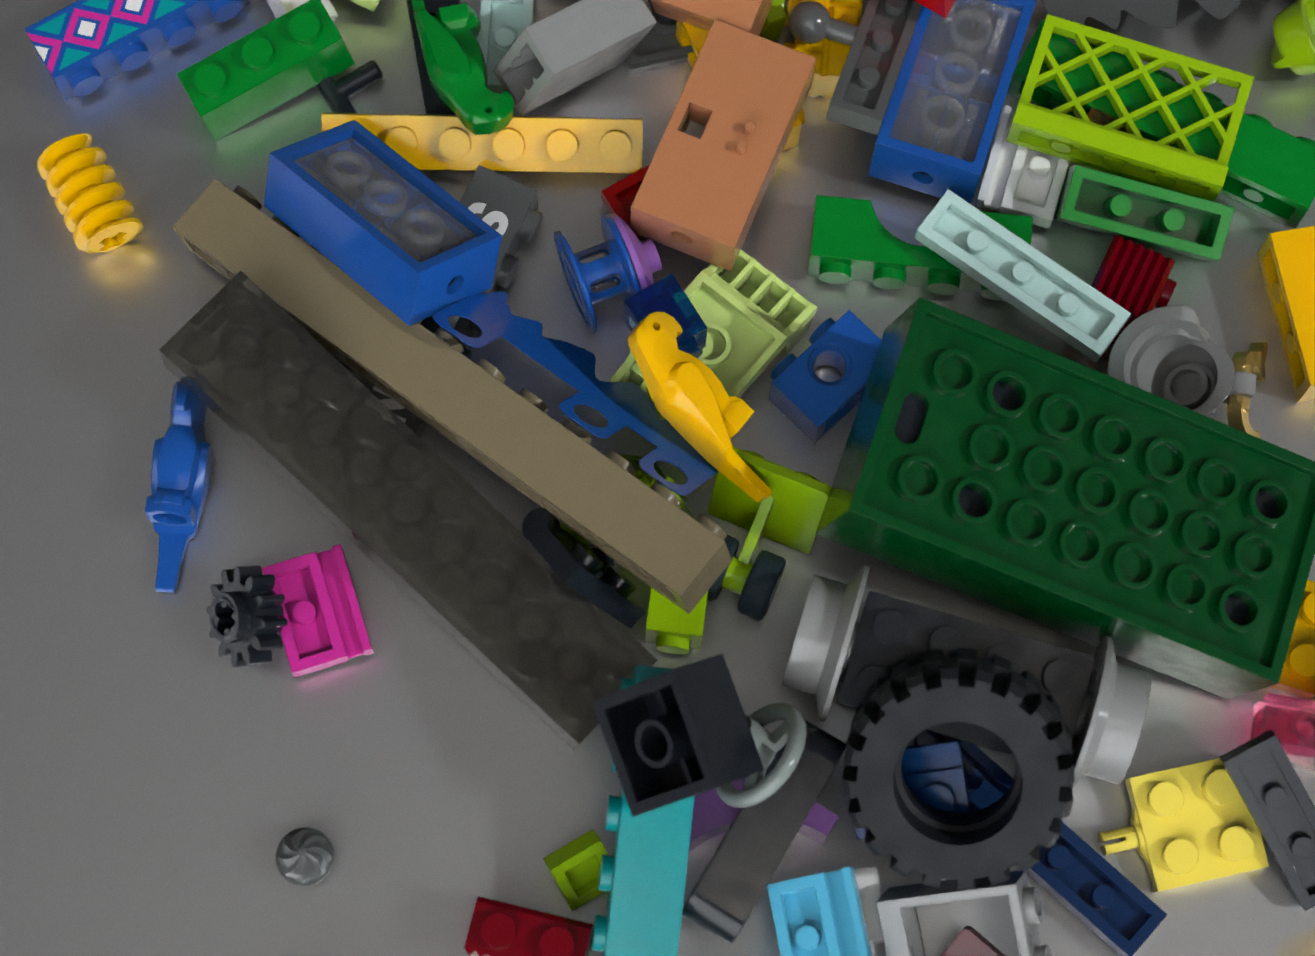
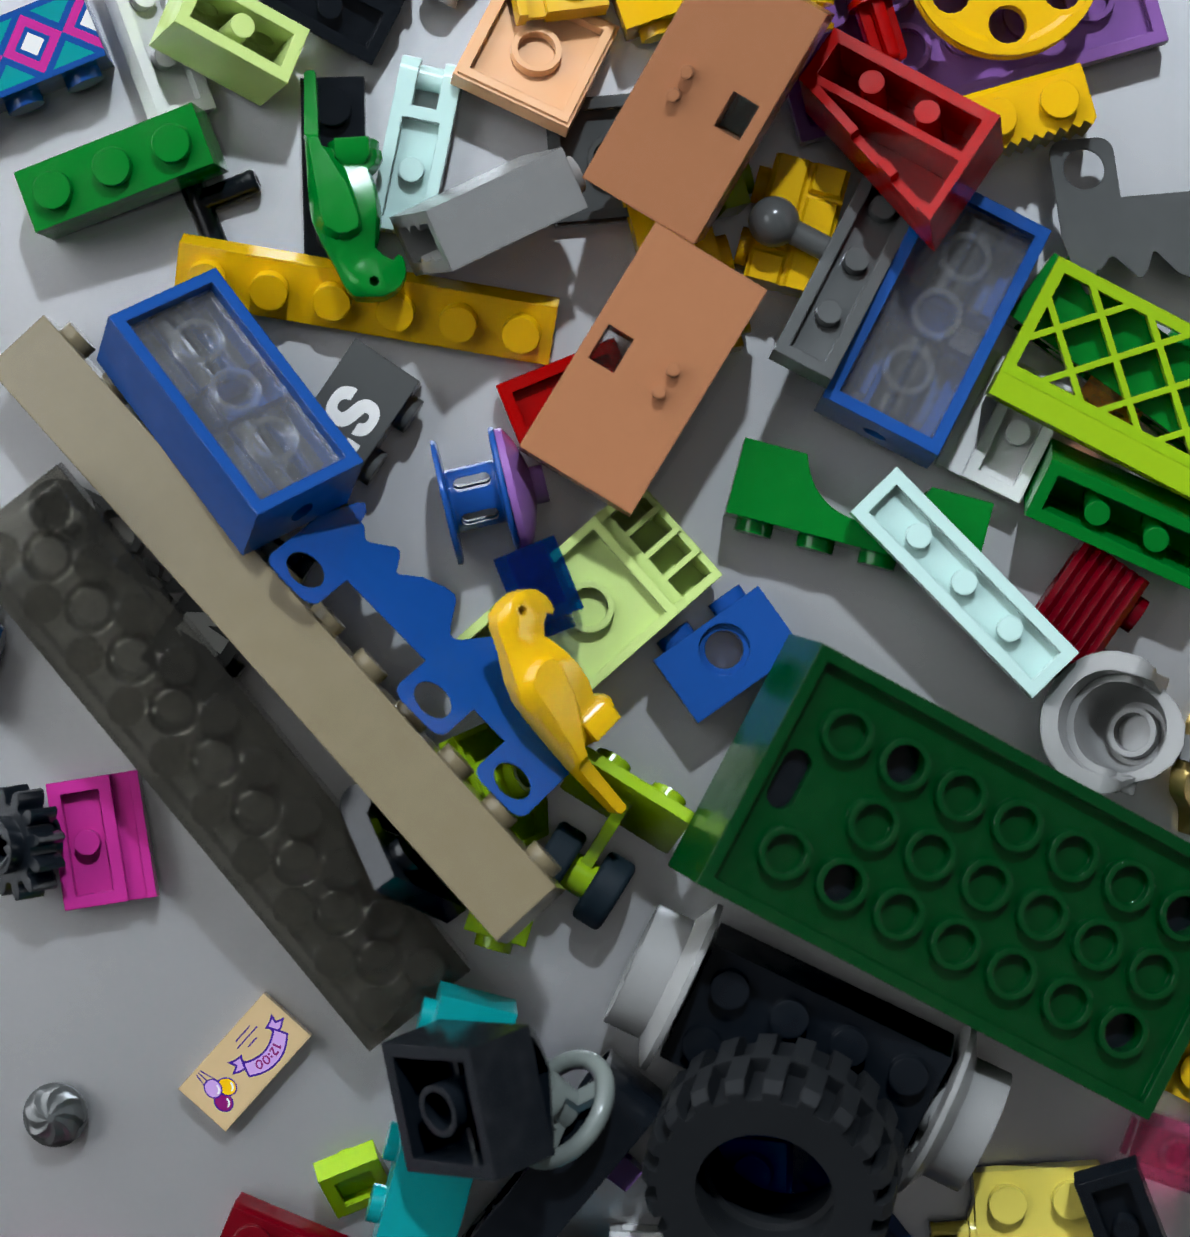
camera: 10 degrees right, 15 degrees up
none -> tan tile [178,992,313,1132]

